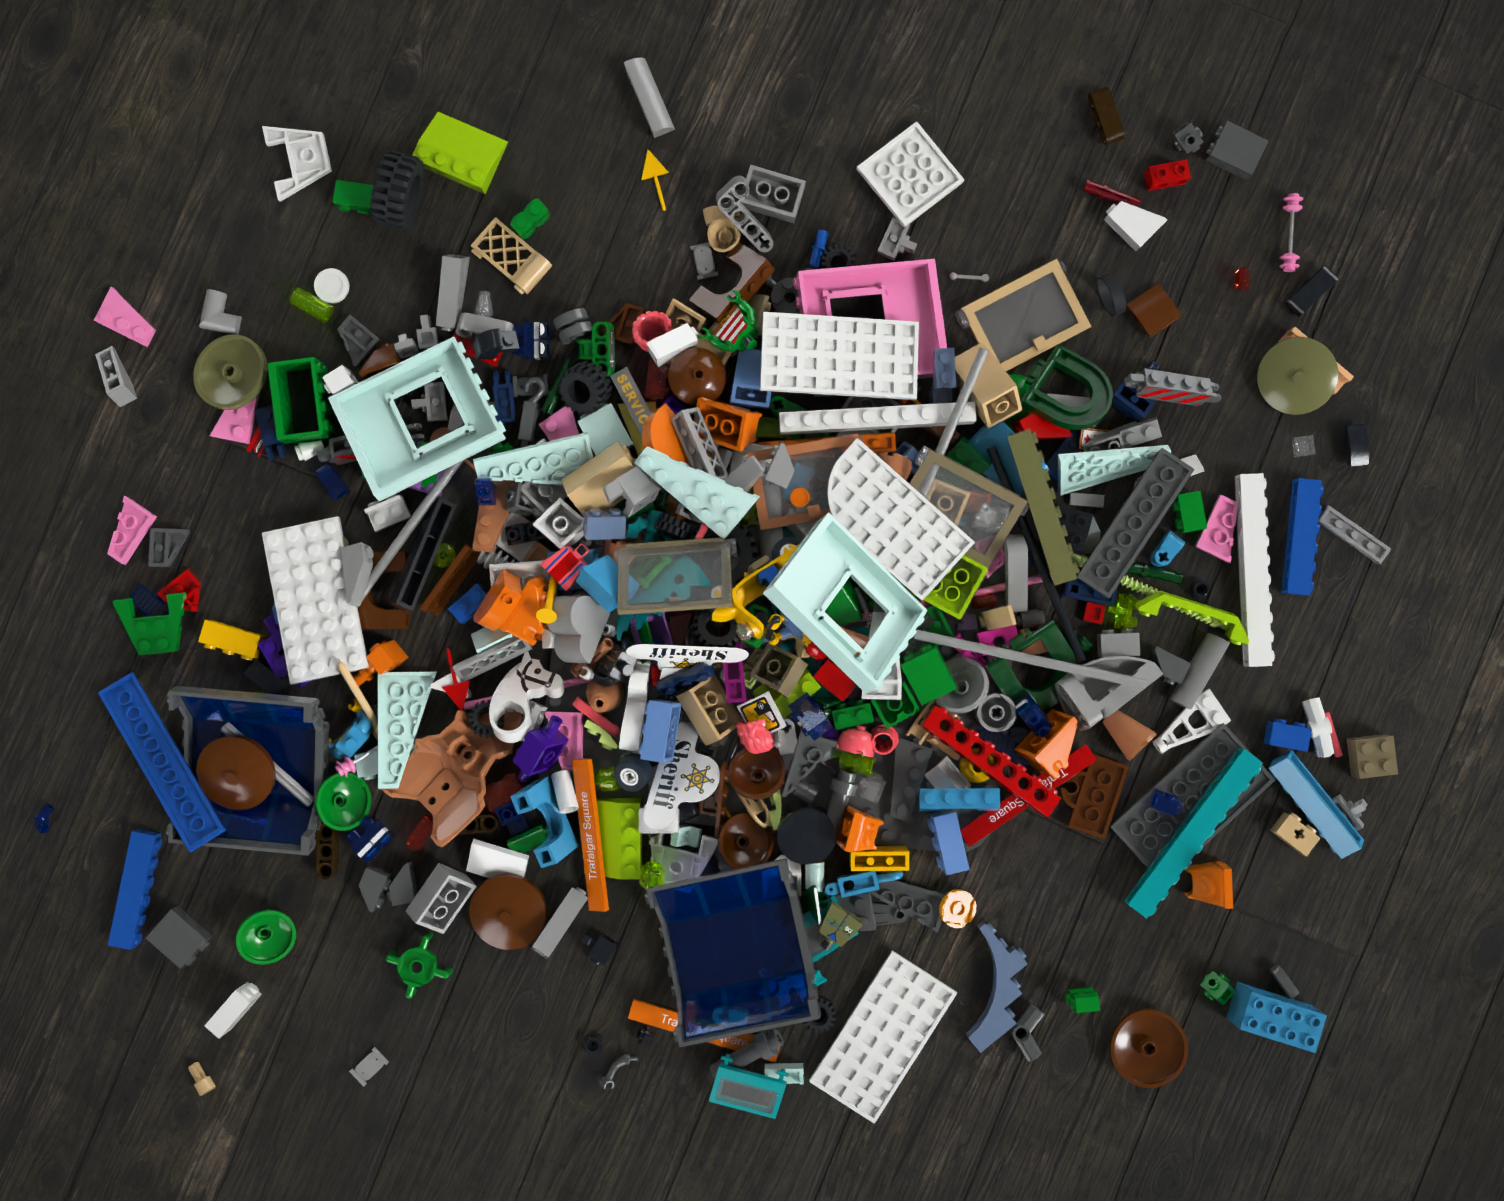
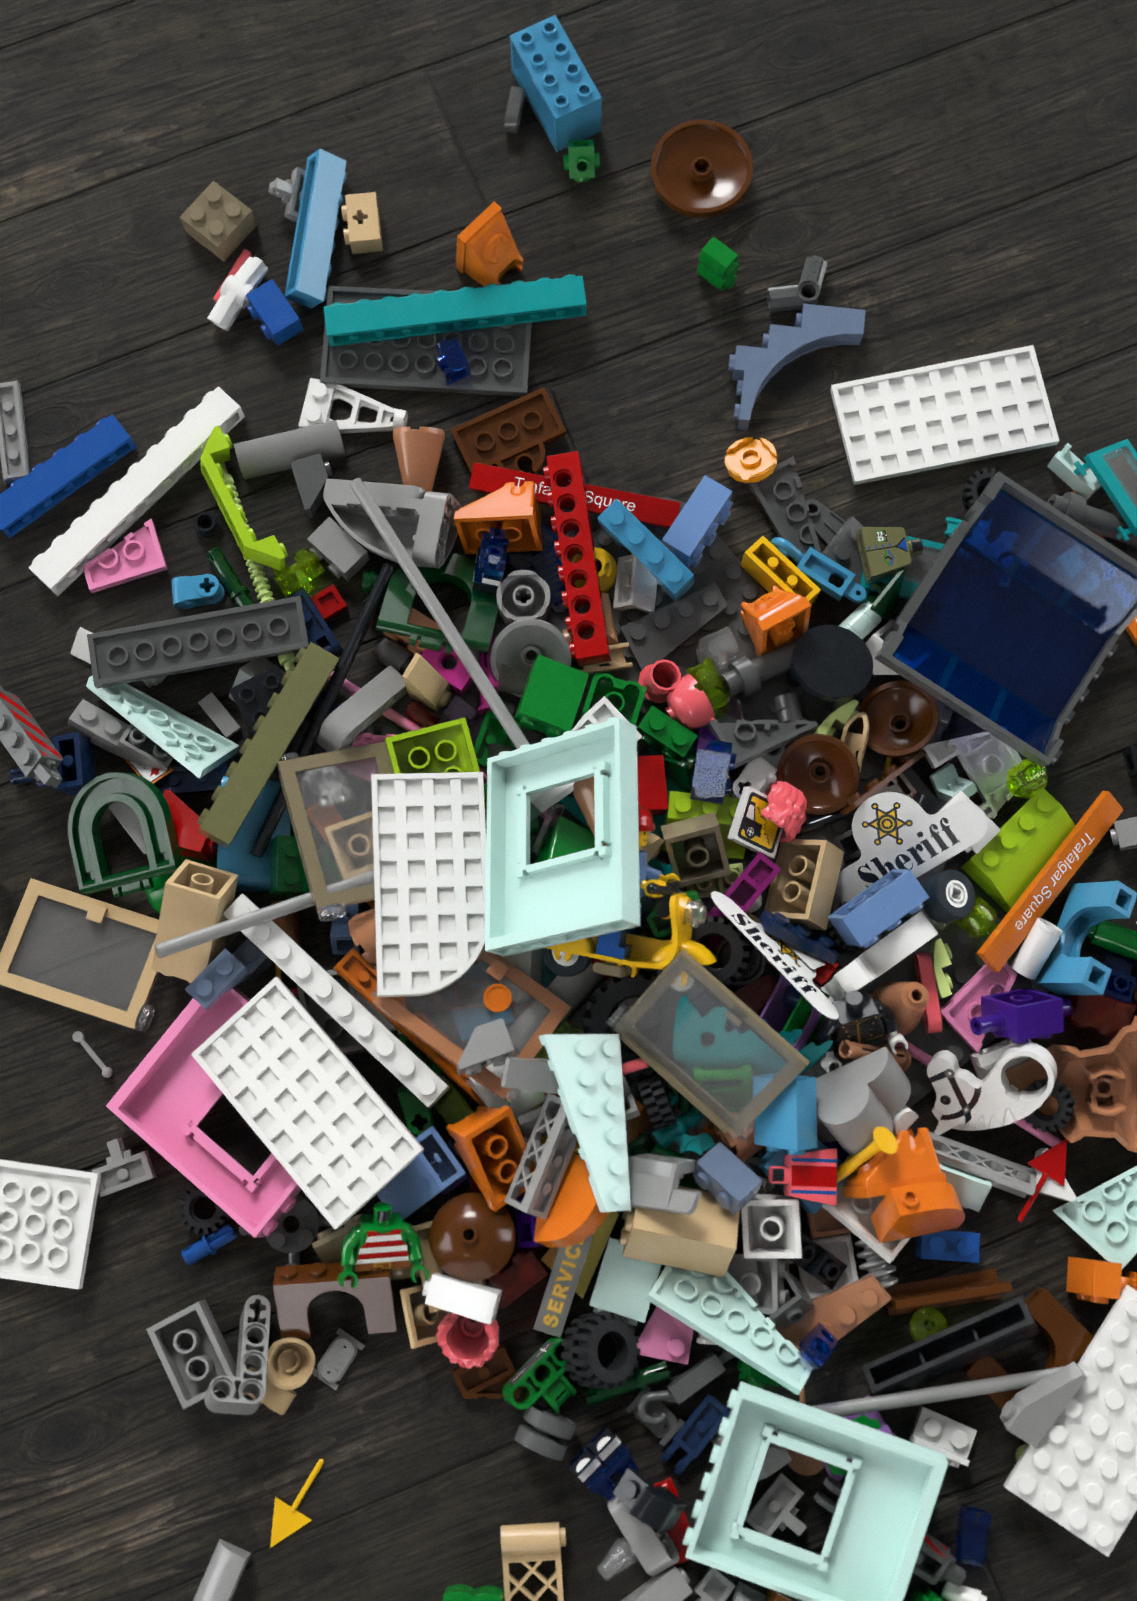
camera: 130 degrees left, 10 degrees down
green brick [1171,491,1207,534] -> none

